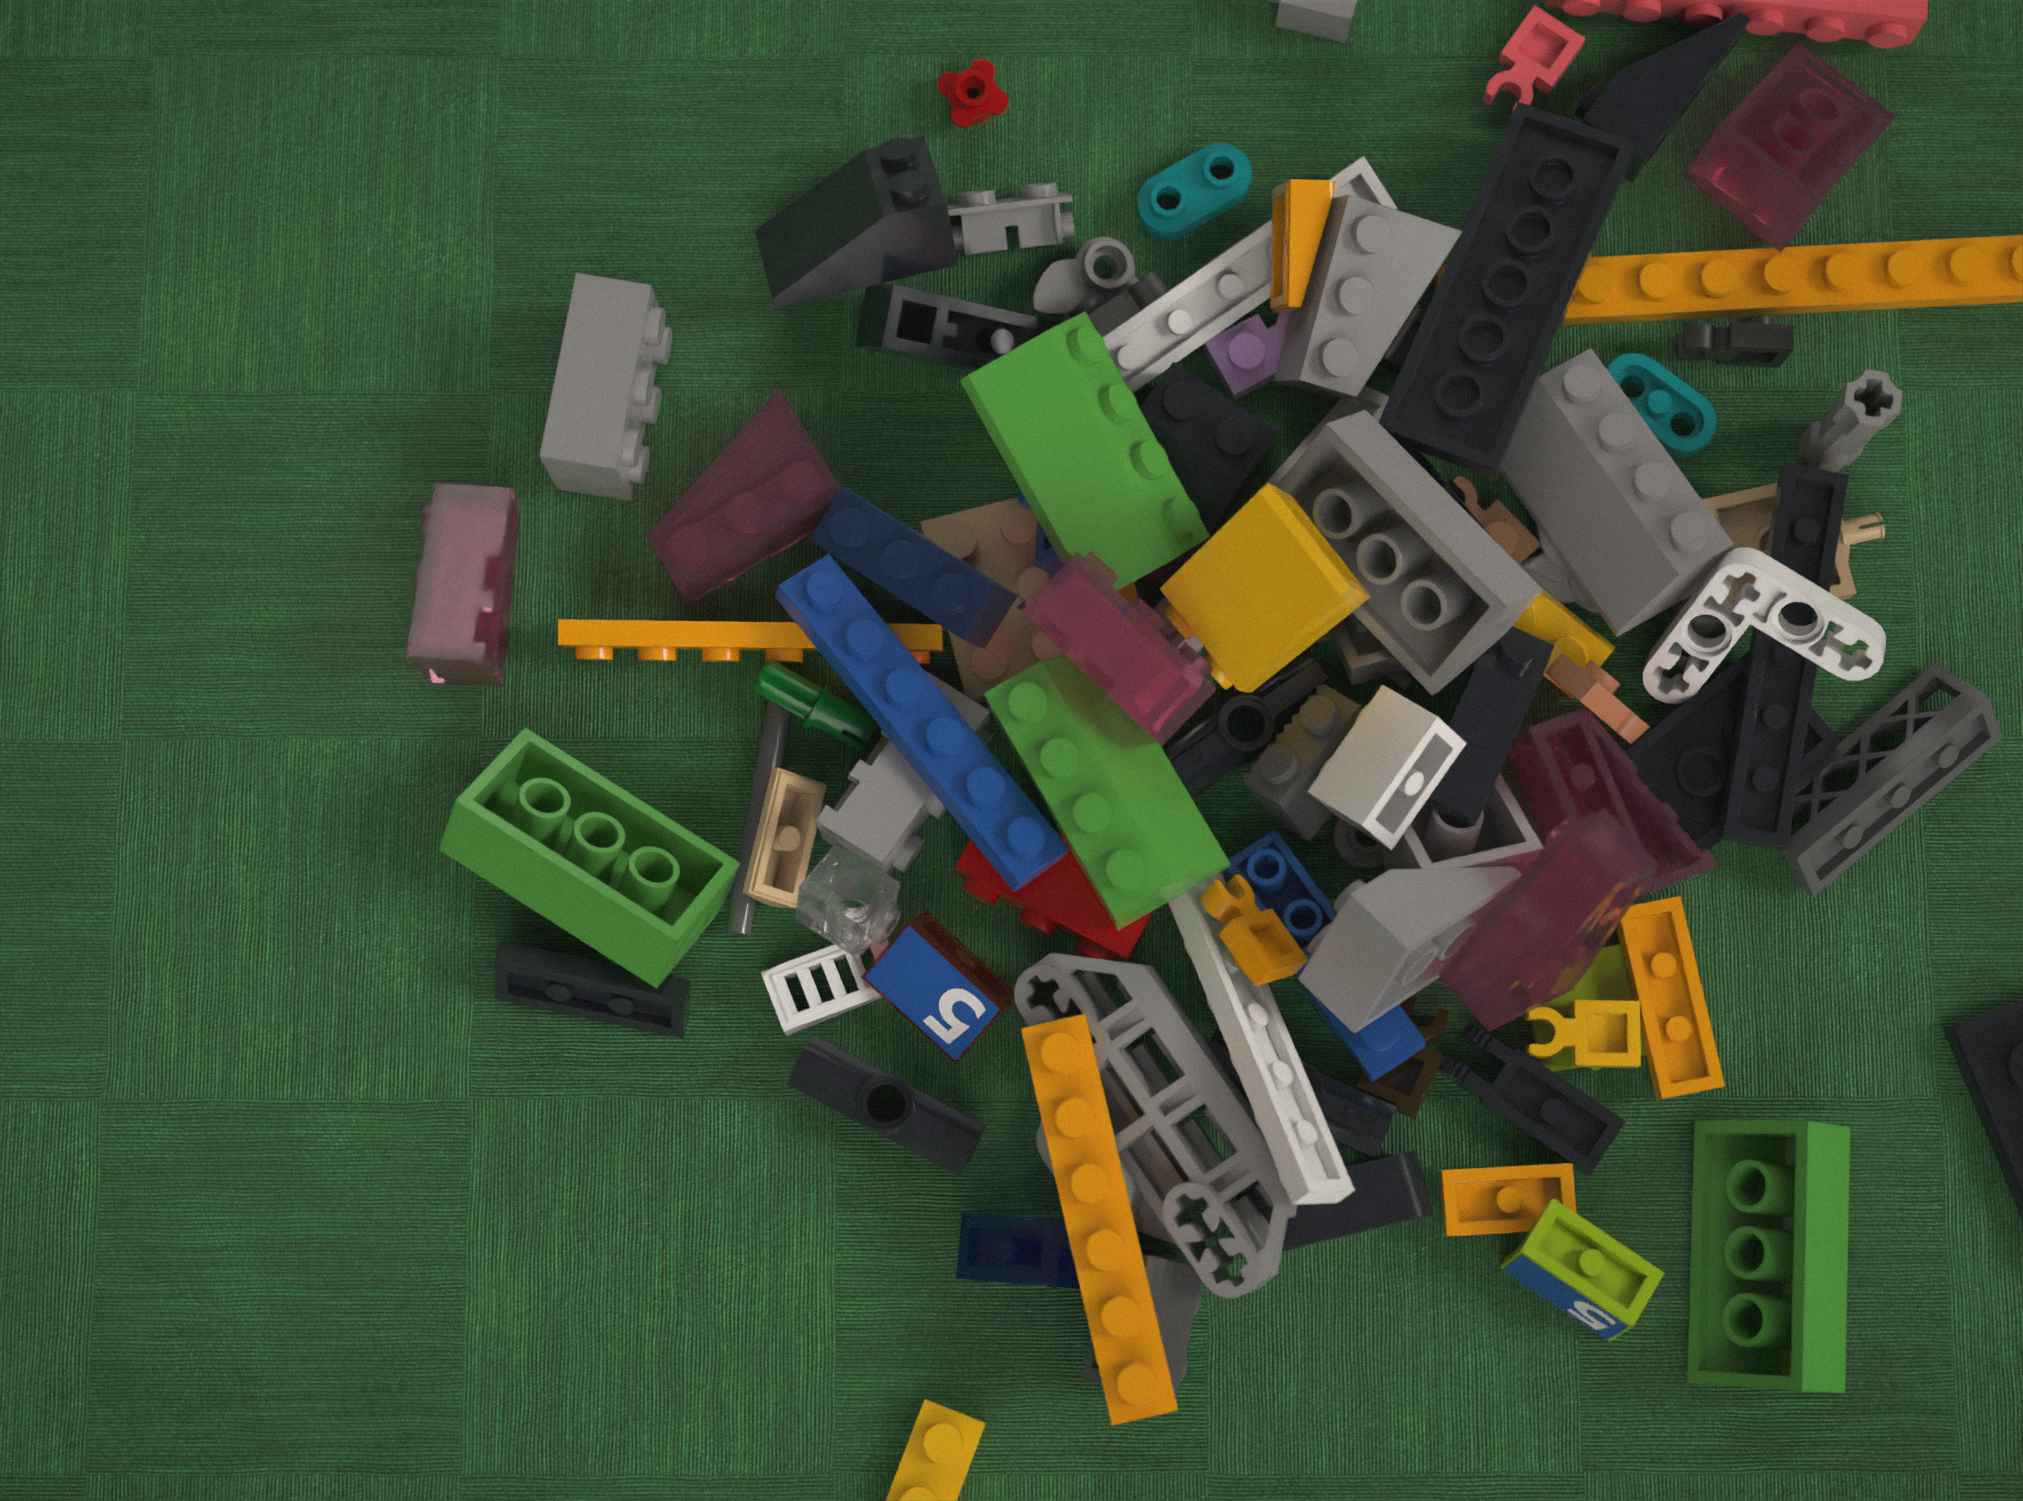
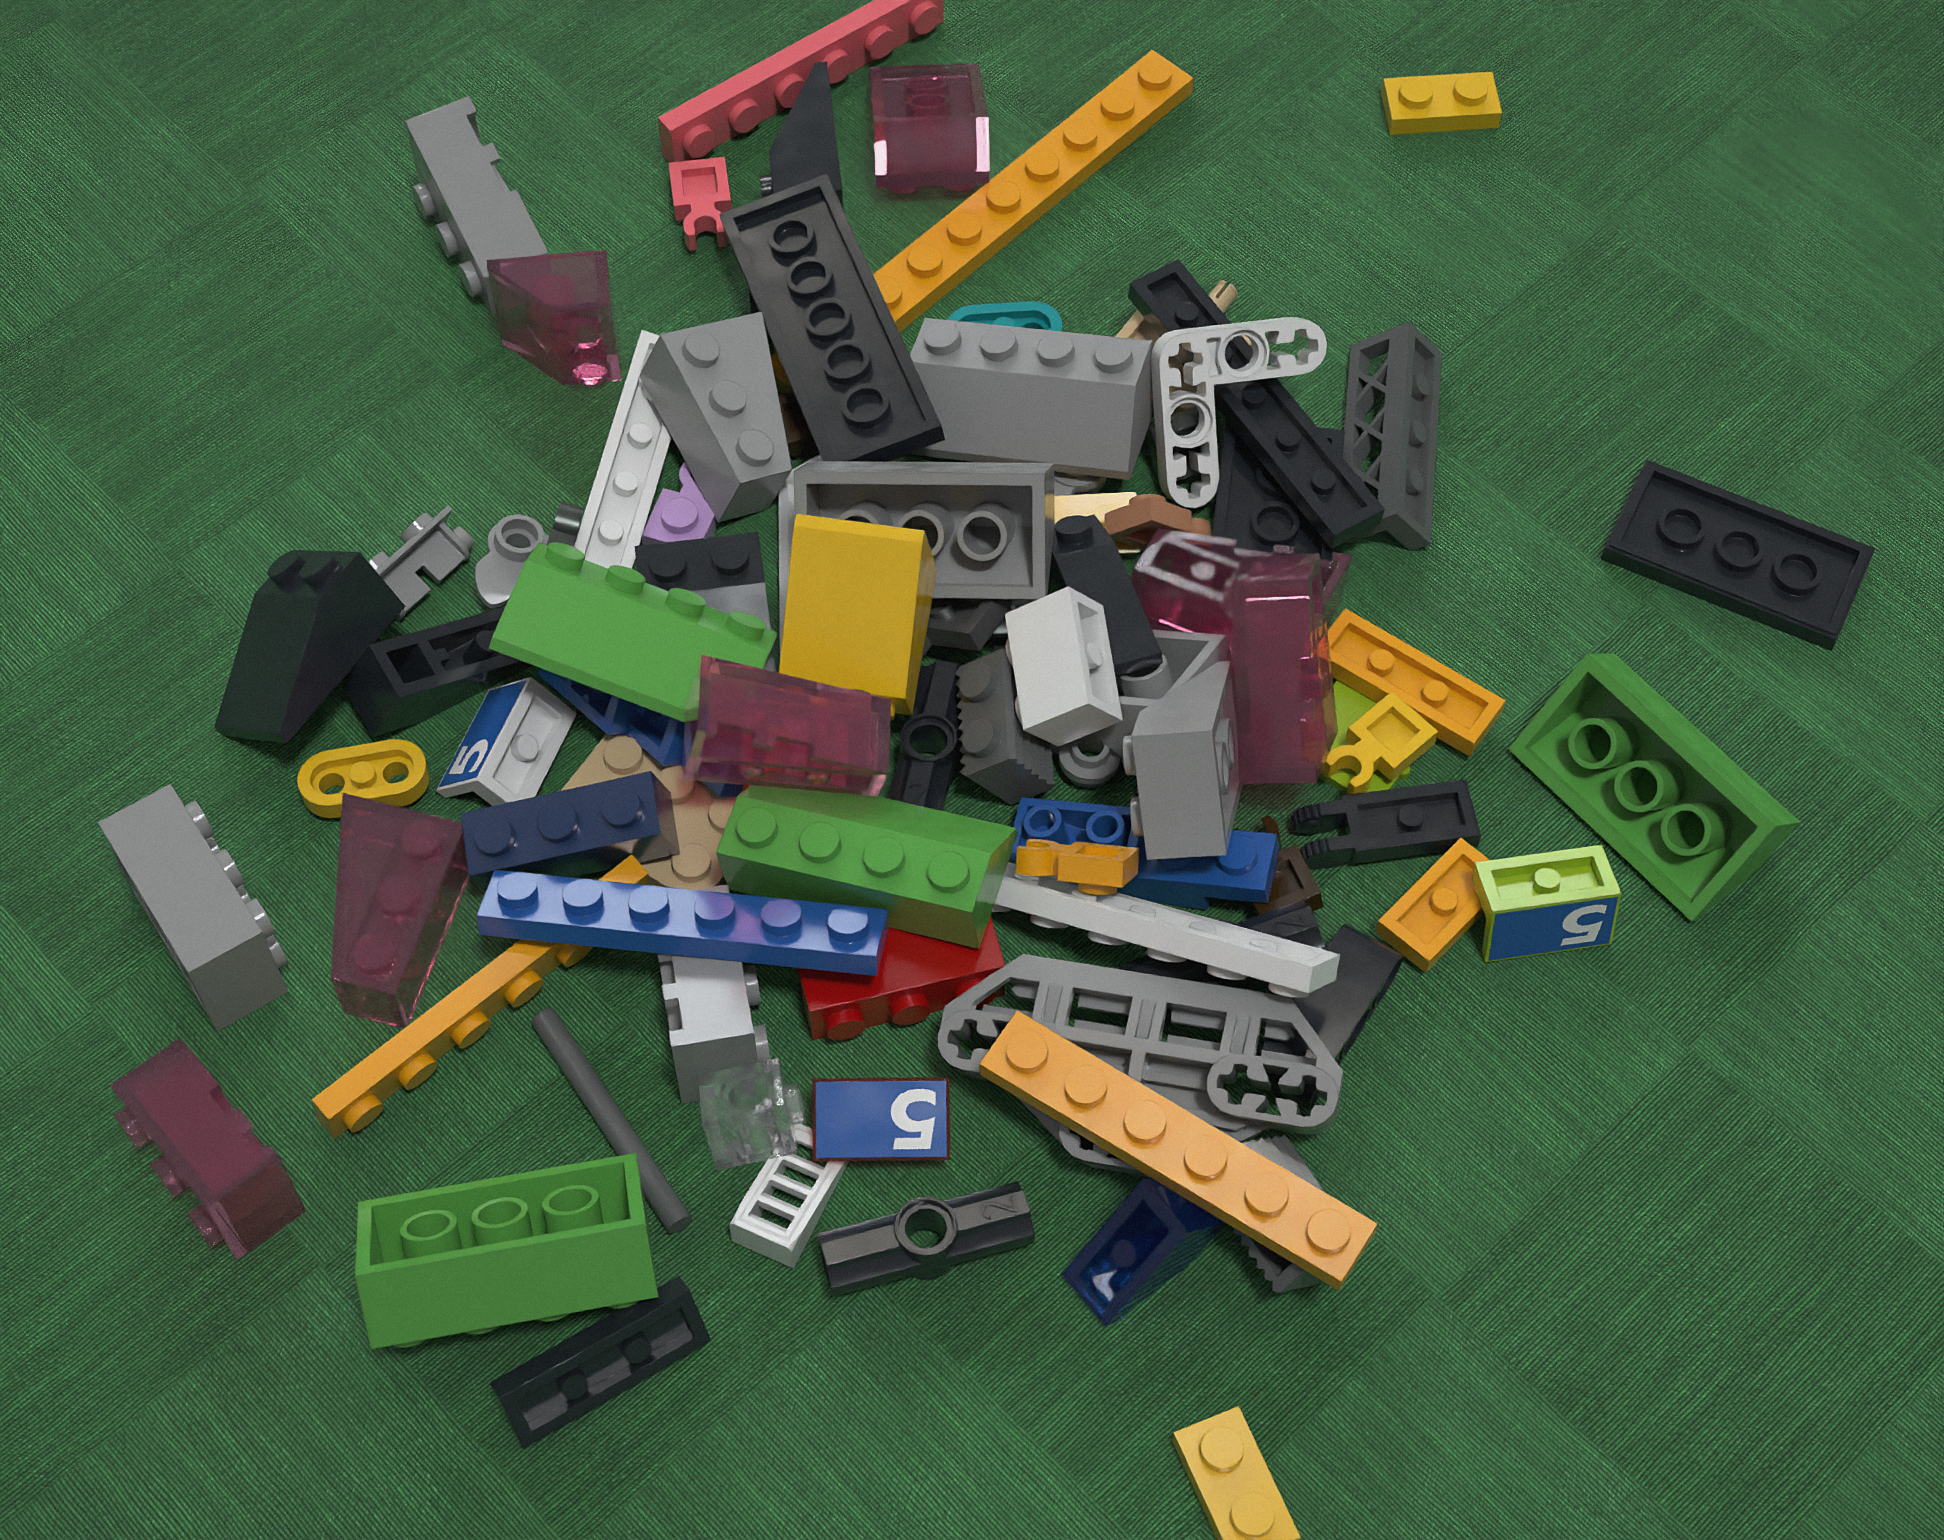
camera: 45 degrees left, 20 degrees down
tan slope [742,767,827,909] -> none
green axle [753,660,877,752] -> none
red plate [938,59,1008,128] -> none
teal plate [1136,143,1252,240] -> none
light orange slope [1270,179,1336,313] -> none
pearl dark grey plate [1676,315,1794,368] -> none
light grey axle [1798,369,1903,473] -> none
none -> yellow plate [297,739,430,818]
none -> white panel [436,677,577,806]
none -> clear pink slope [487,250,622,385]

